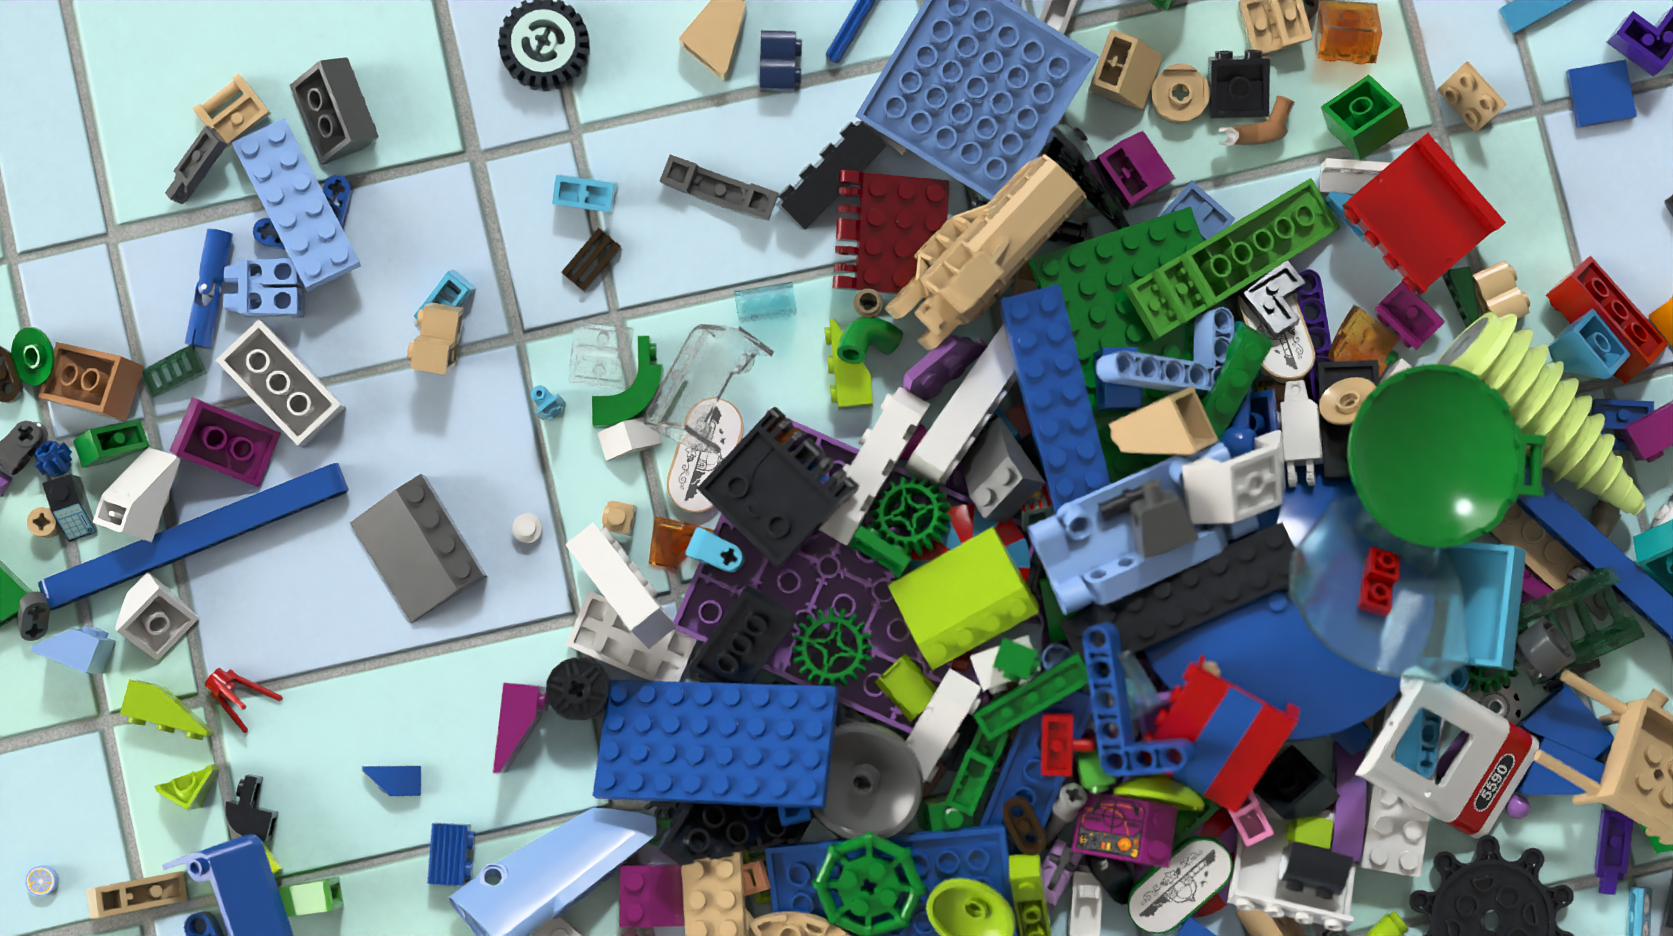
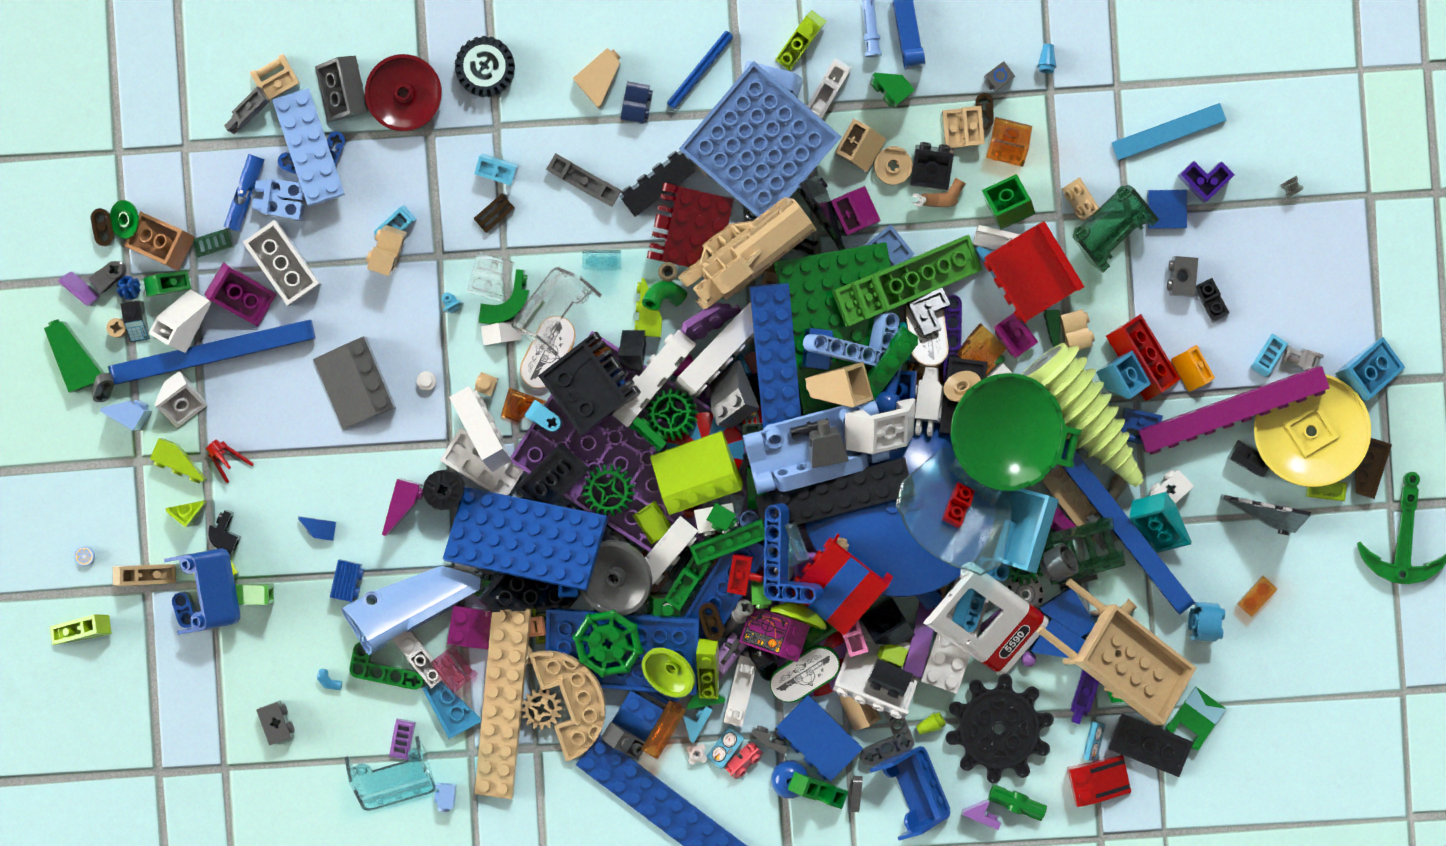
camera: 10 degrees right, 5 degrees up
none -> dark red dish [365,54,442,132]
none -> black brick [618,330,647,370]
none -> clear green windscreen [1073,185,1159,273]
none -> dark grey brick [1167,256,1198,297]

